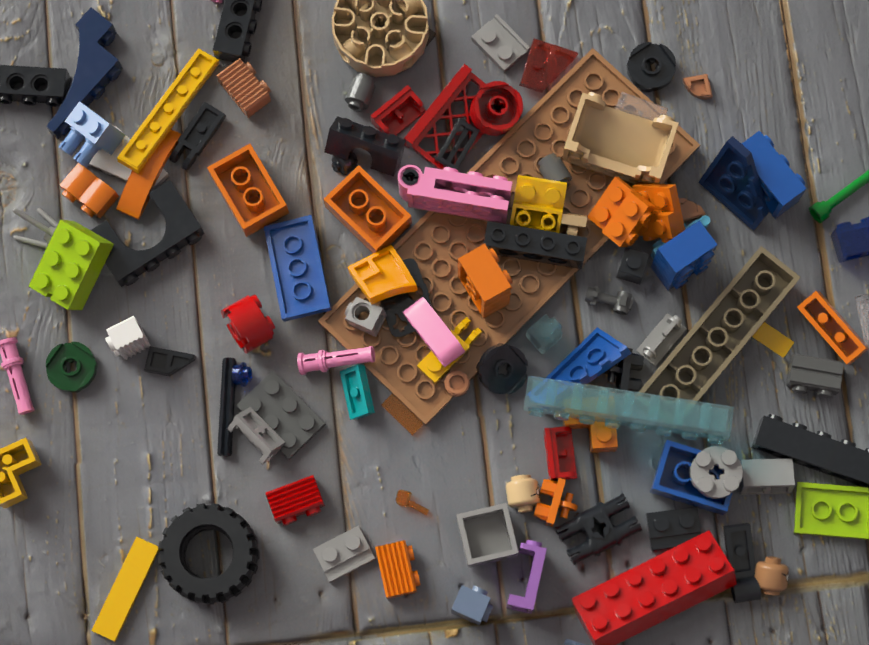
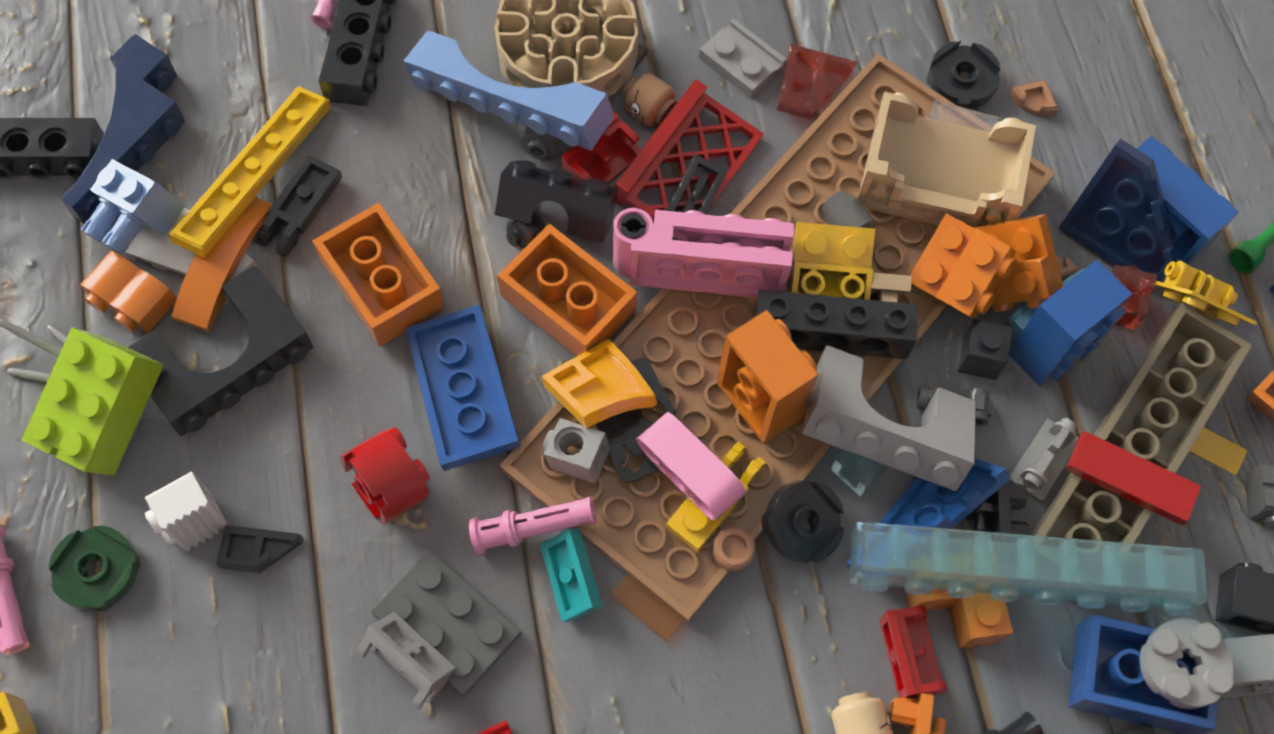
camera: 10 degrees left, 10 degrees down
nougat brick [216,58,271,118] -> none
black axle [217,357,237,457] -> none
clear blue plate [232,362,252,387] -> none
red brick [470,81,523,136] -> none
none -> medium blue arch [404,30,614,150]
none -> medium nougat head [623,73,677,128]
none -> light grey arch [802,345,976,491]
none -> red tile [1065,431,1201,525]
none -> clear red brick [1111,265,1157,330]
none -> yellow hinge [1152,261,1257,327]

